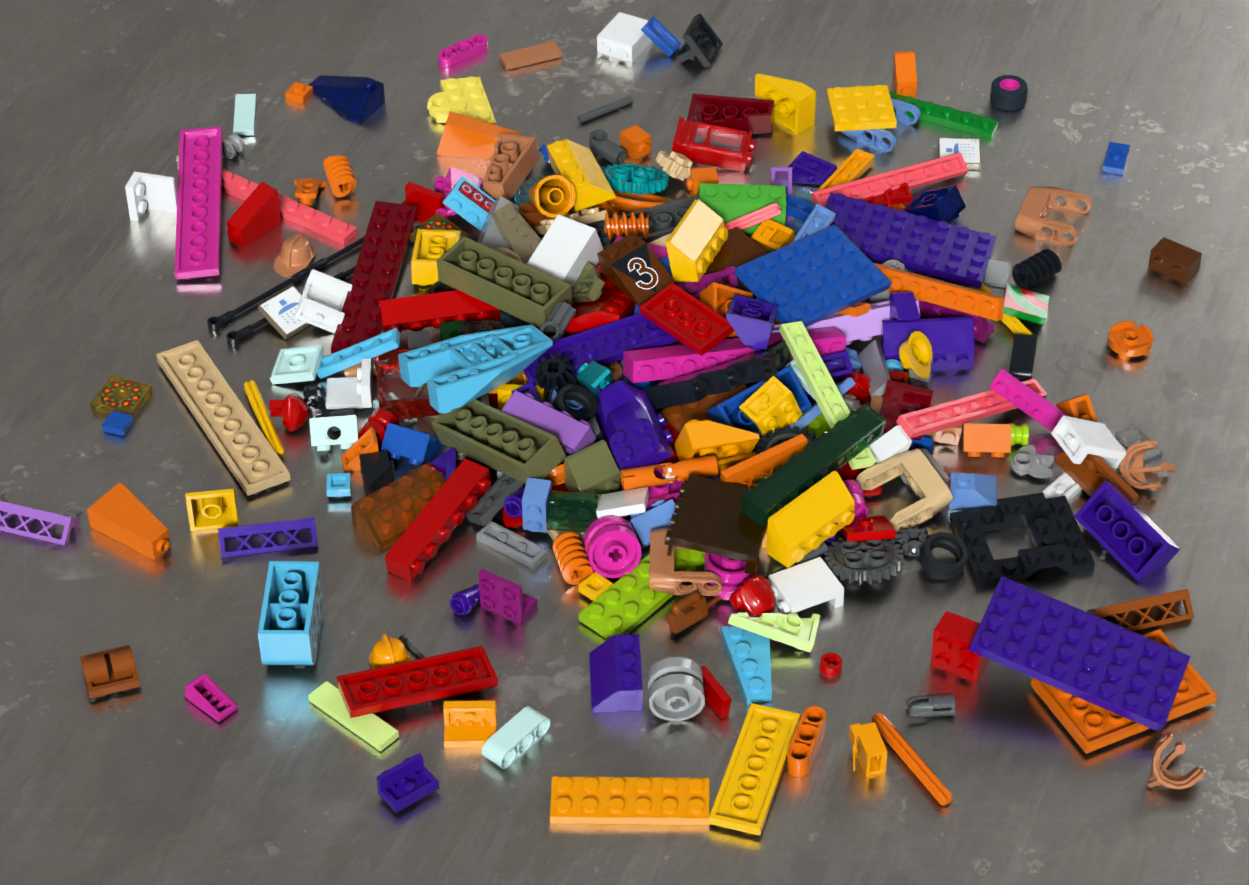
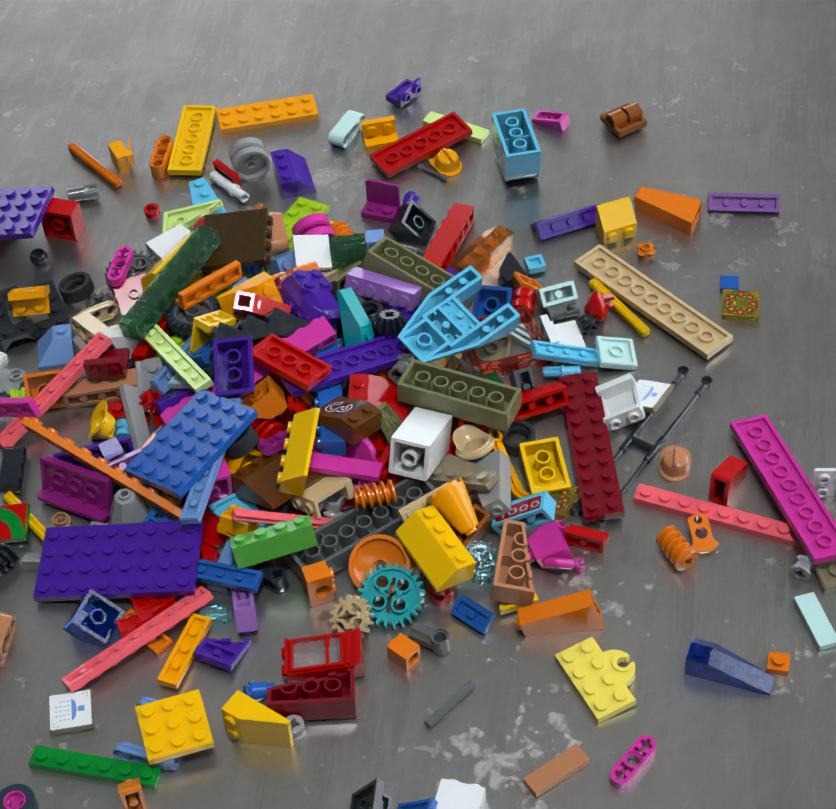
camera: 170 degrees right, 5 degrees up
none -> light orange bracket [7,285,51,317]
none -> dark pink beam [107,246,134,287]
none -> white pin [209,171,249,203]
none -> slope [233,291,291,320]
none -> blue cone [243,682,275,701]
none -> black slope [388,199,436,246]
none -> orange plate [636,243,655,259]

